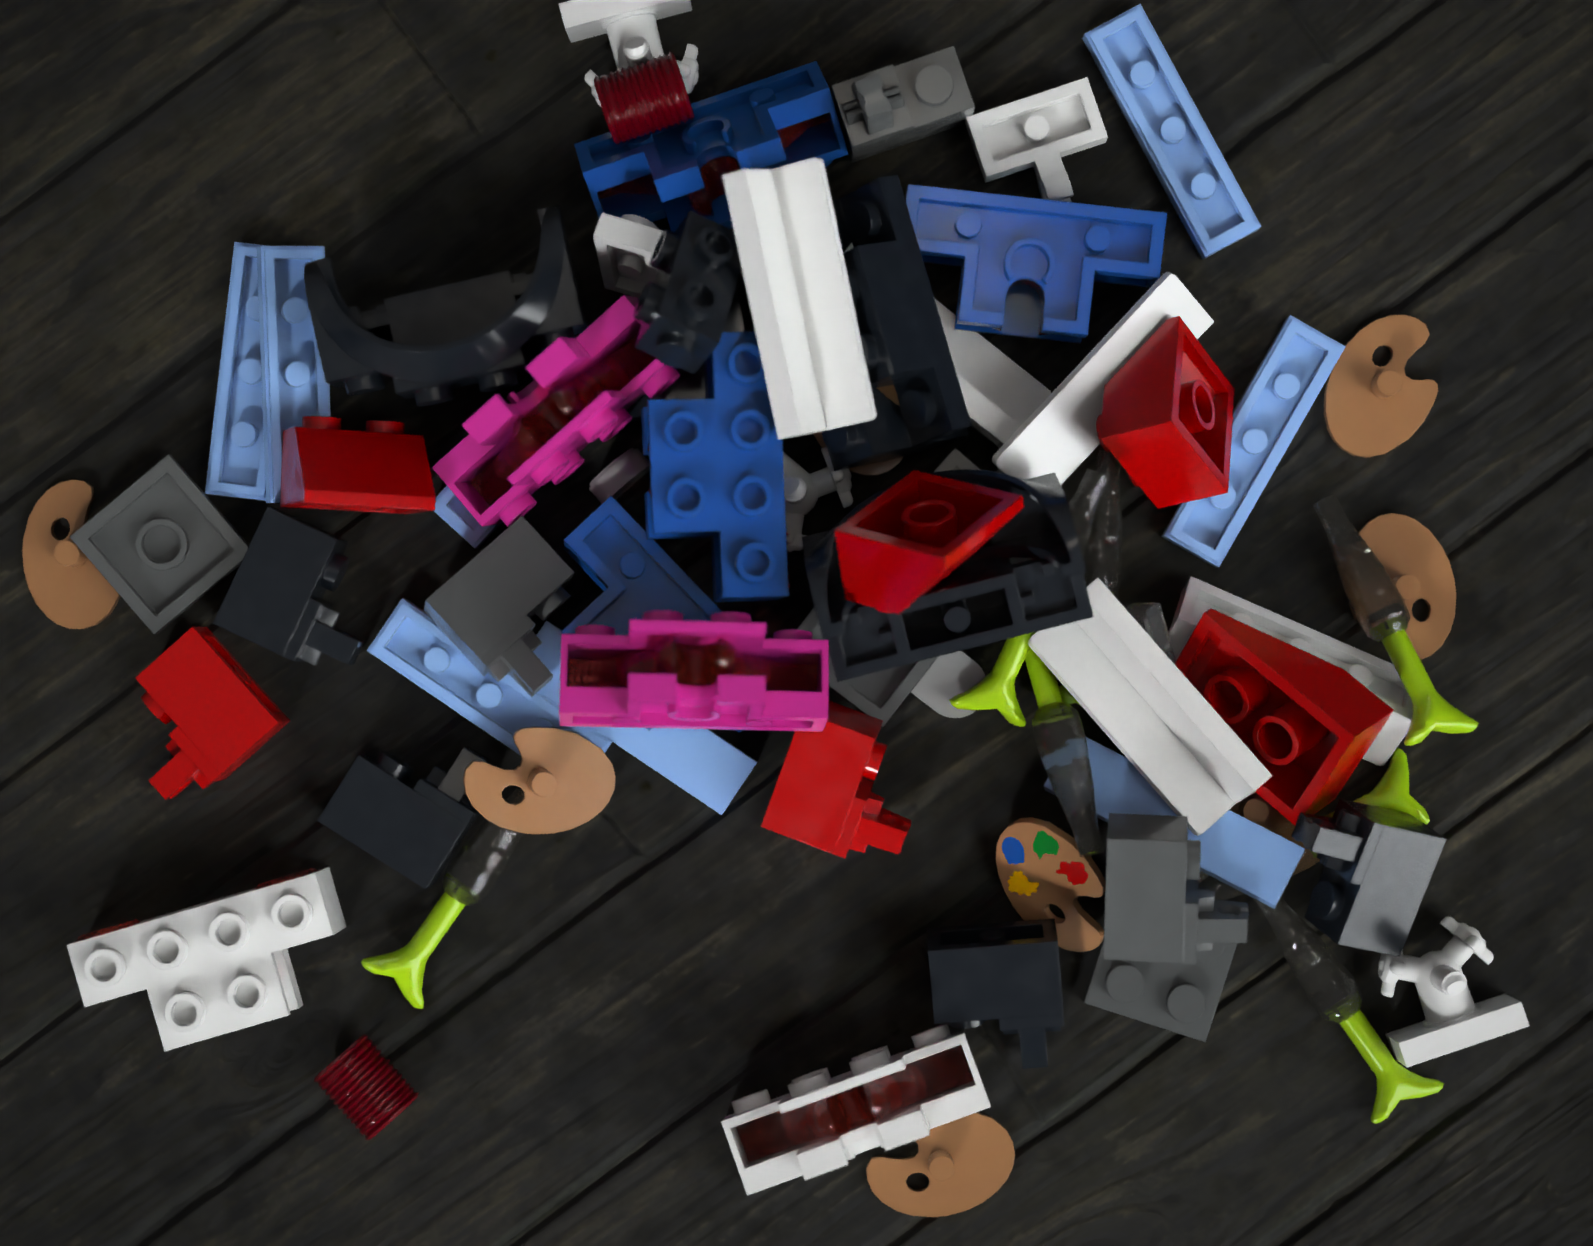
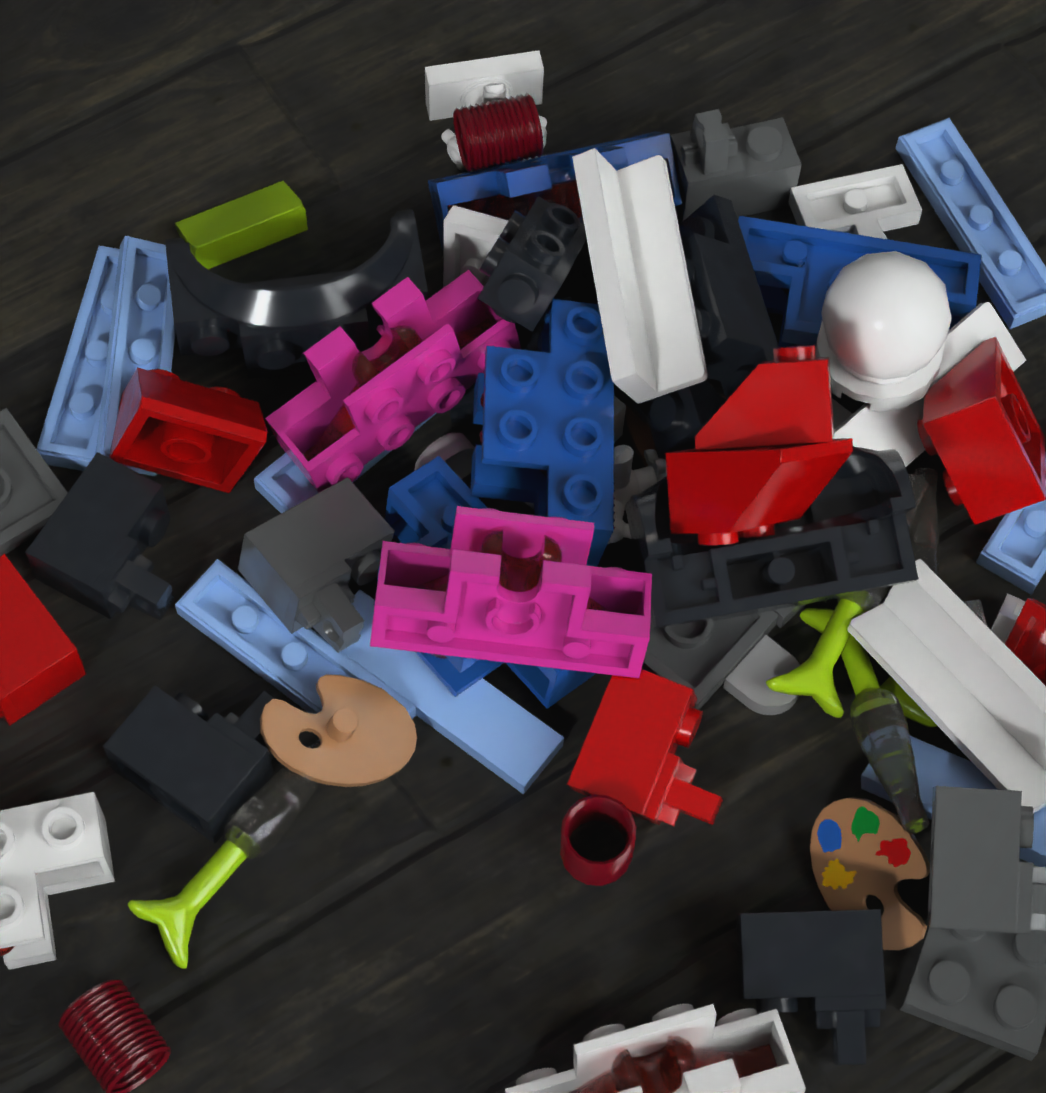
camera: 10 degrees right, 25 degrees down
none -> lime slope [175,181,308,269]
none -> dark red piece [560,795,636,886]
none -> red slope [695,345,834,450]
none -> white tile [815,251,952,412]

